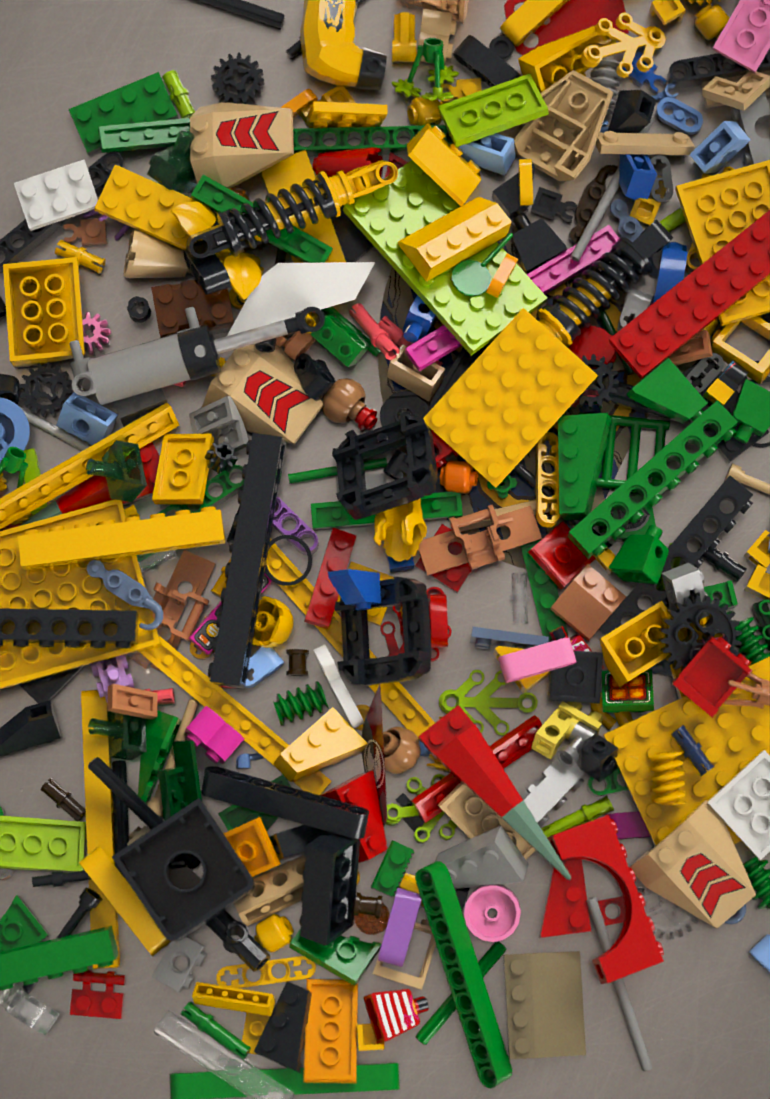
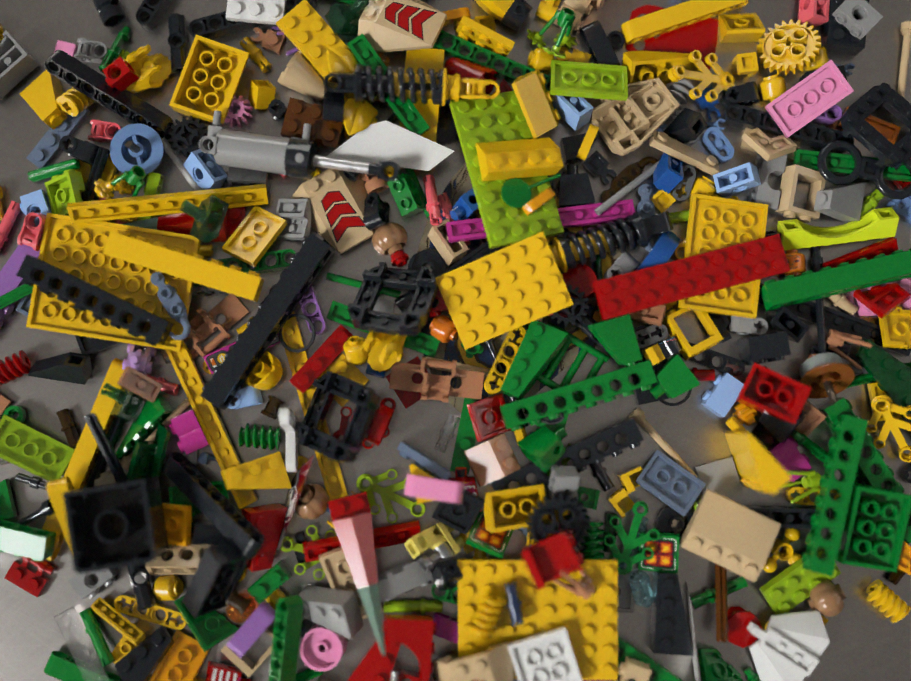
camera: 25 degrees right, 5 degrees up
black gear [205,441,238,474] -> none
blue slope [328,569,381,610] -> none
none -> yellow panel [248,80,276,109]
none -> yellow head [343,336,370,365]
none -> yellow head [689,176,716,199]
none -> black piece [720,81,760,108]

